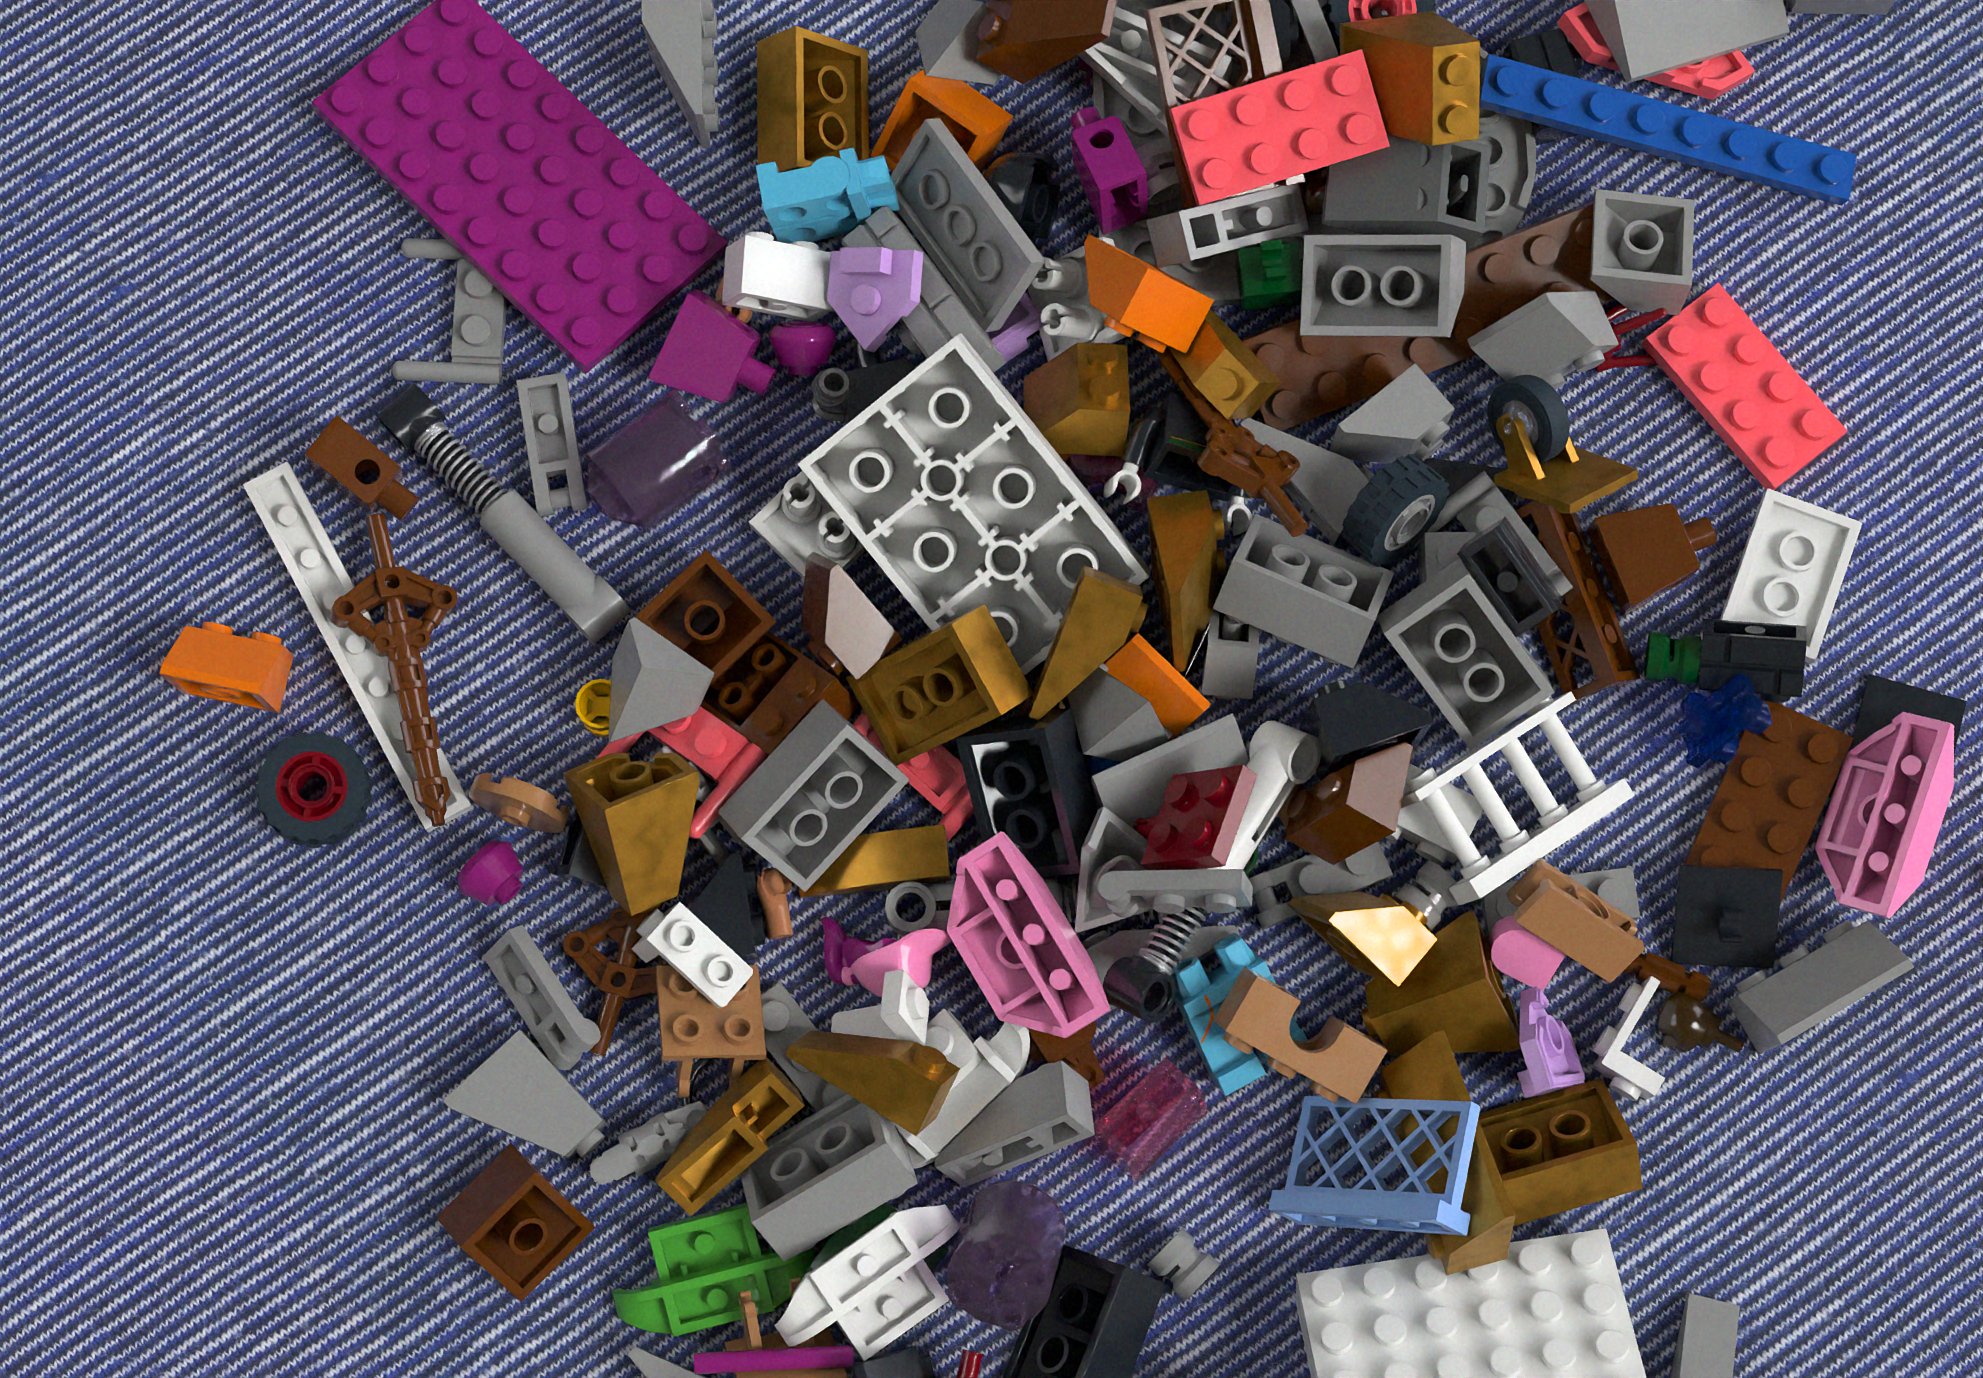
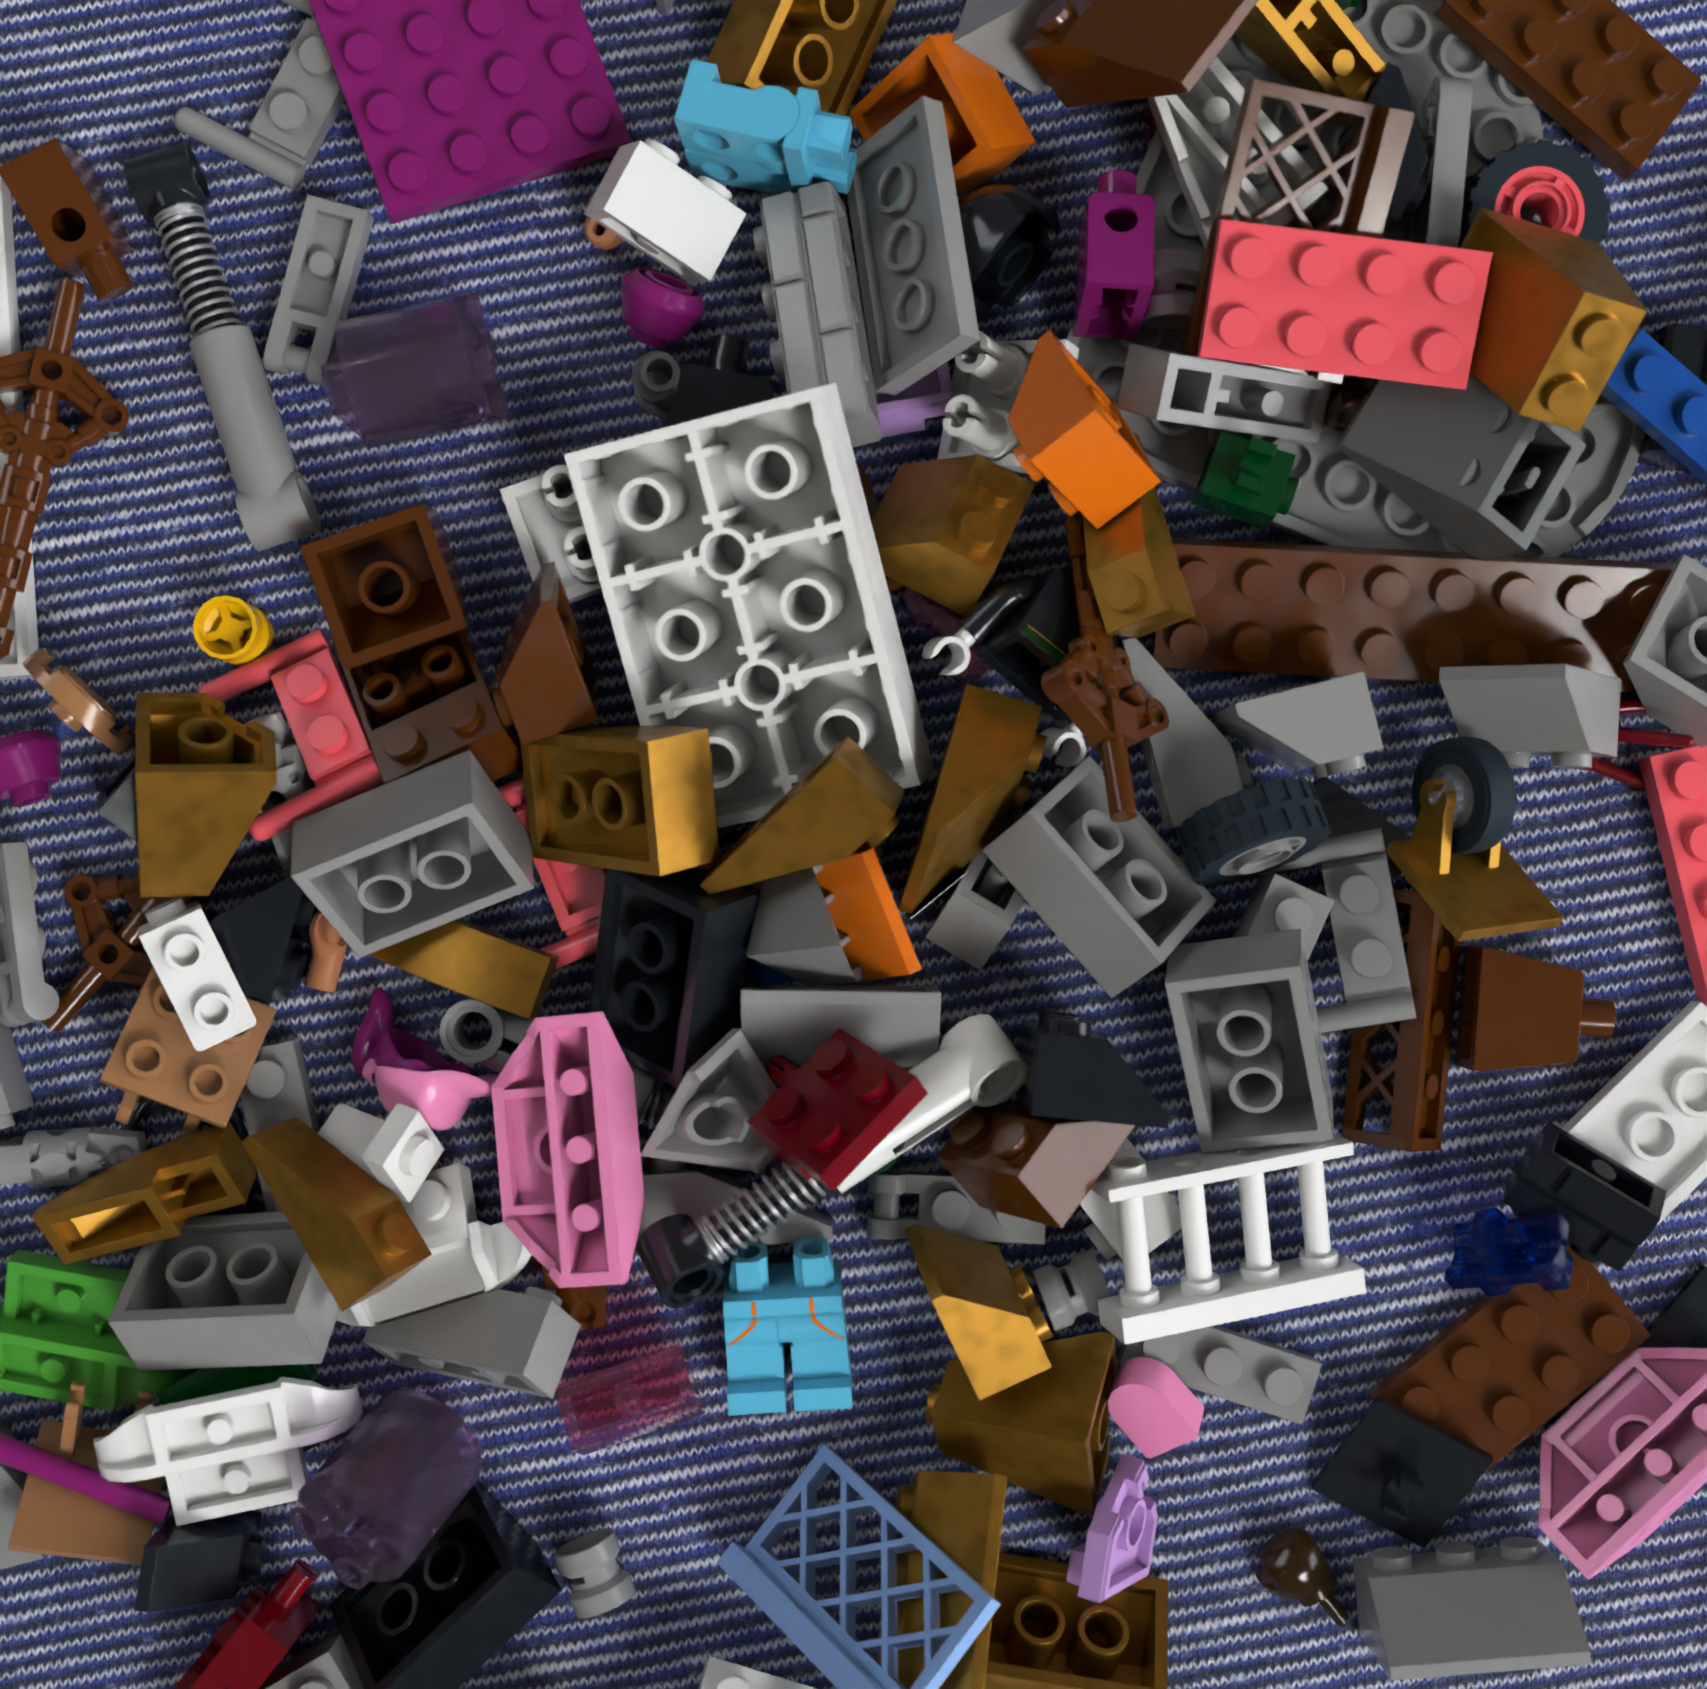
camera: 25 degrees right, 10 degrees up
light grey slope [608,617,715,743] -> none
magenta torso [648,289,777,403] -> none
lavender plate [827,247,923,352] -> none
light grey plate [1098,869,1253,918] -> none
medium nougat arch [1213,966,1388,1104] -> none
light grey slope [1300,235,1466,337] -> none
black brick [1457,517,1564,637] -> none
medium nougat piece [1506,858,1645,983] -> none
white bracket [1593,976,1665,1101] -> none
reddish brown axle [1622,951,1711,1002] -> none
dark green wheel [1644,631,1701,686] -> none

